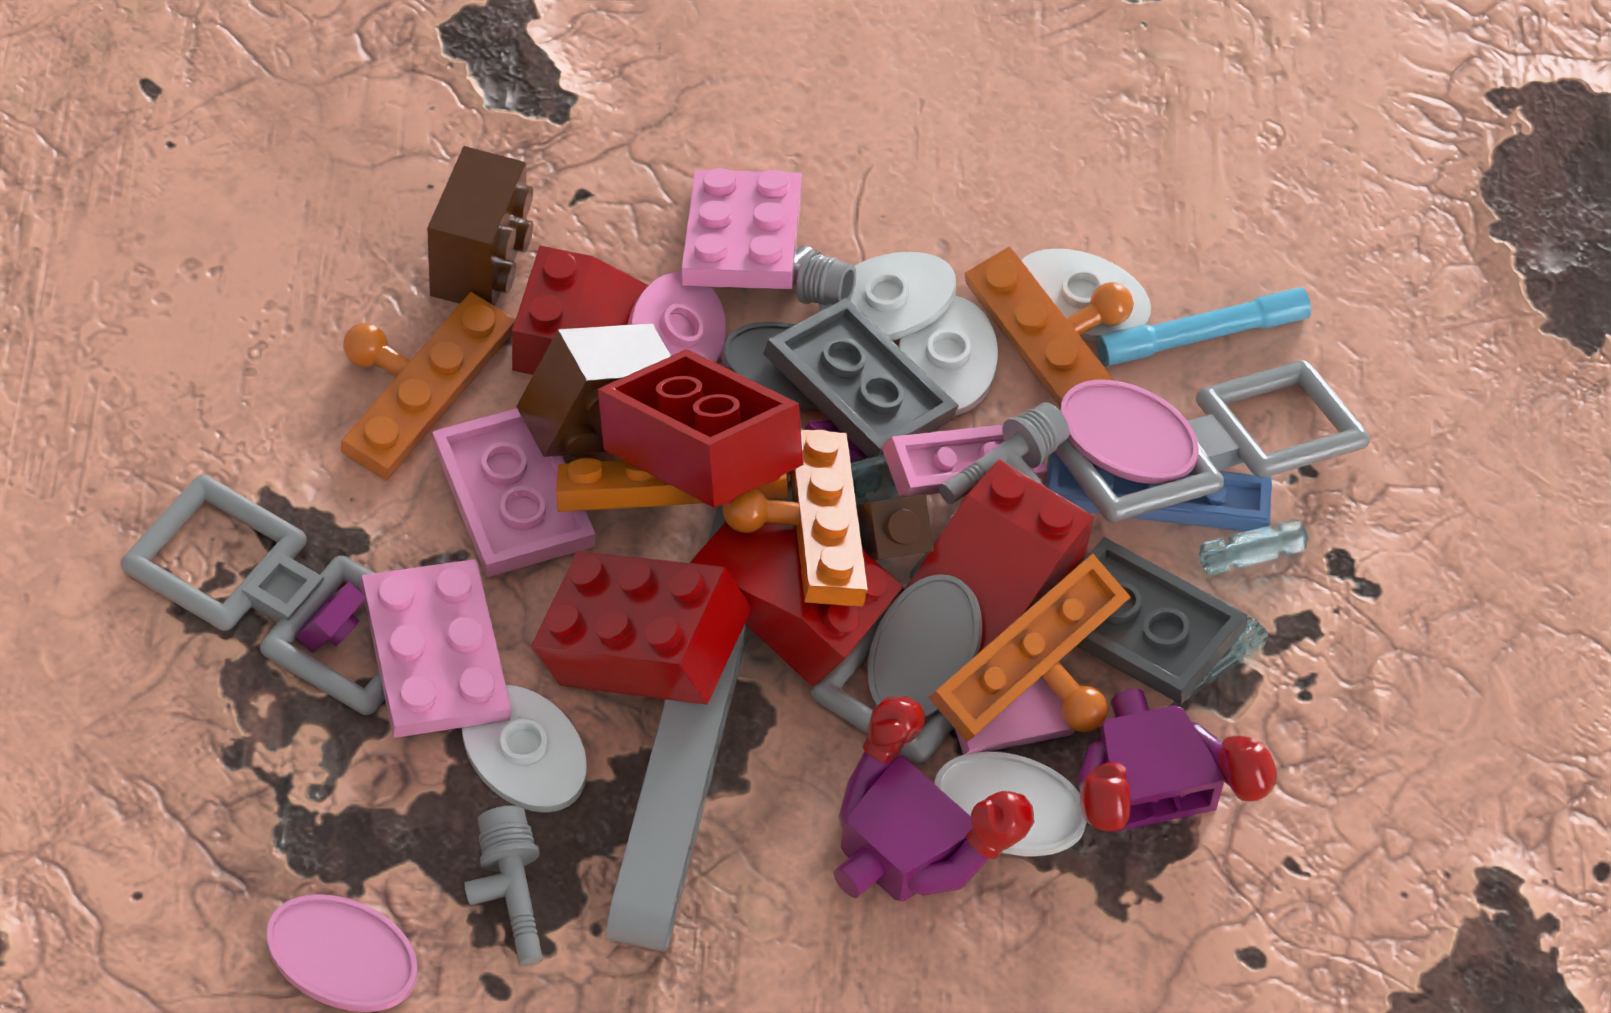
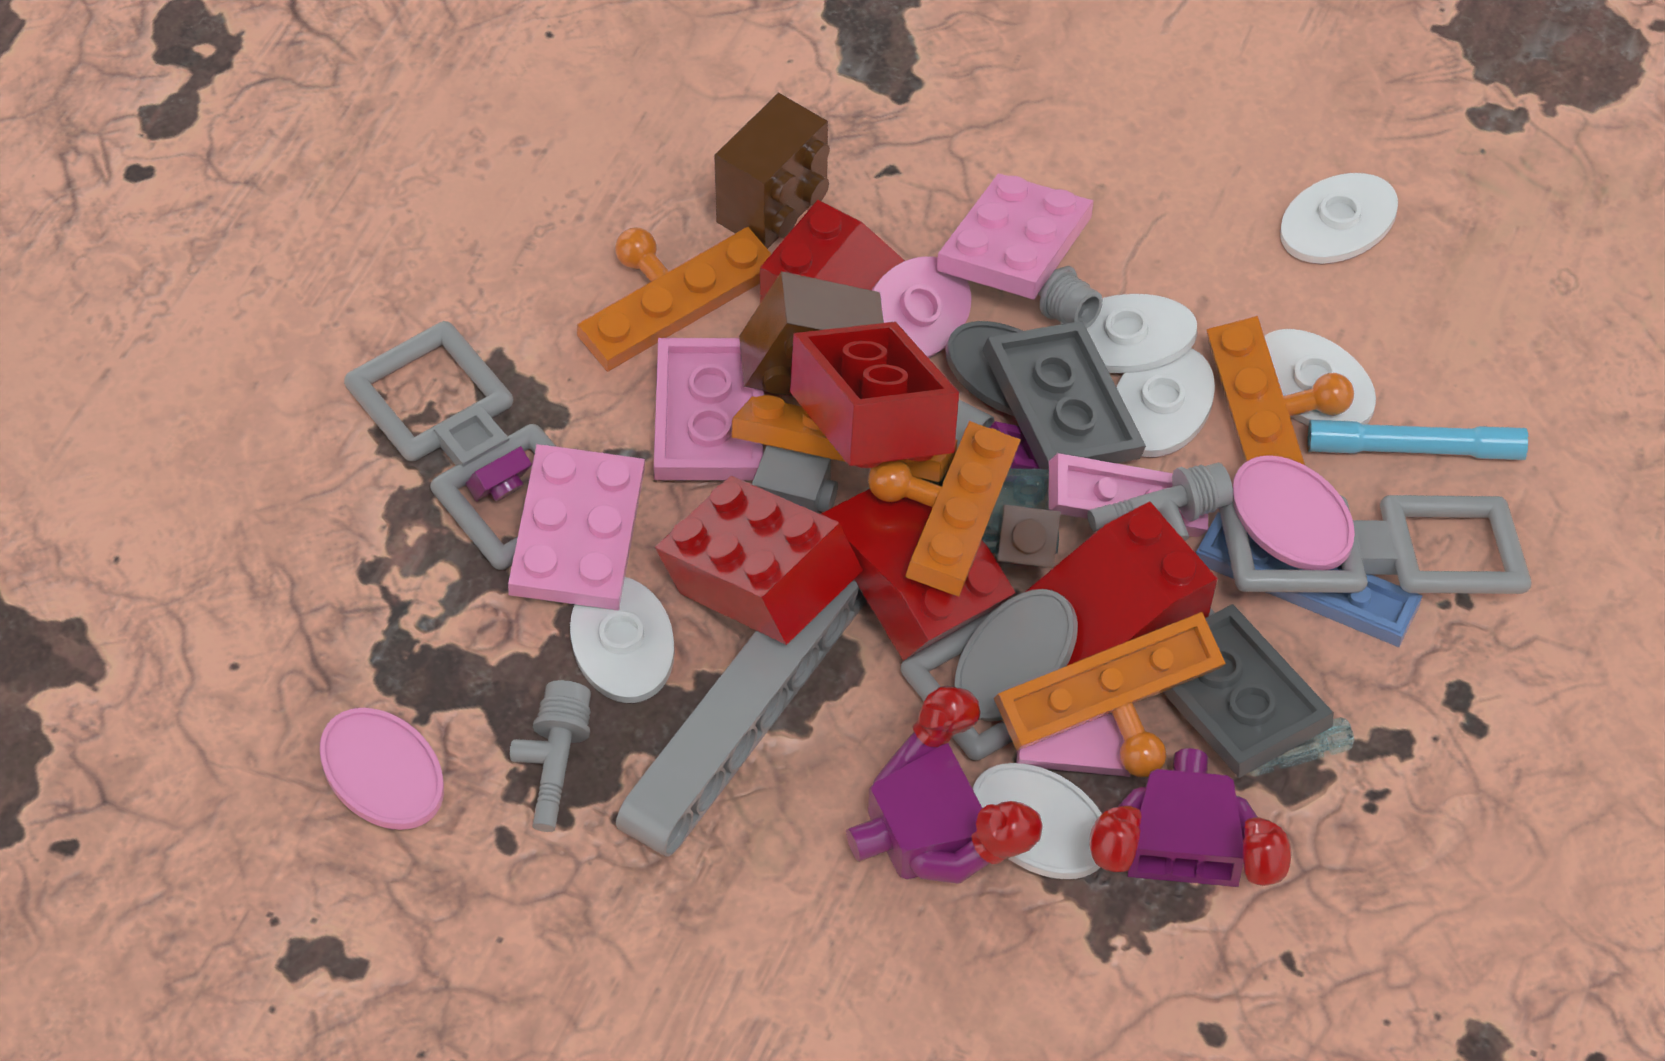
camera: 25 degrees right, 0 degrees up
clear light blue axle [1198,519,1309,575] -> none
none -> light grey brick [752,445,838,514]
none -> white piece [1280,173,1398,264]

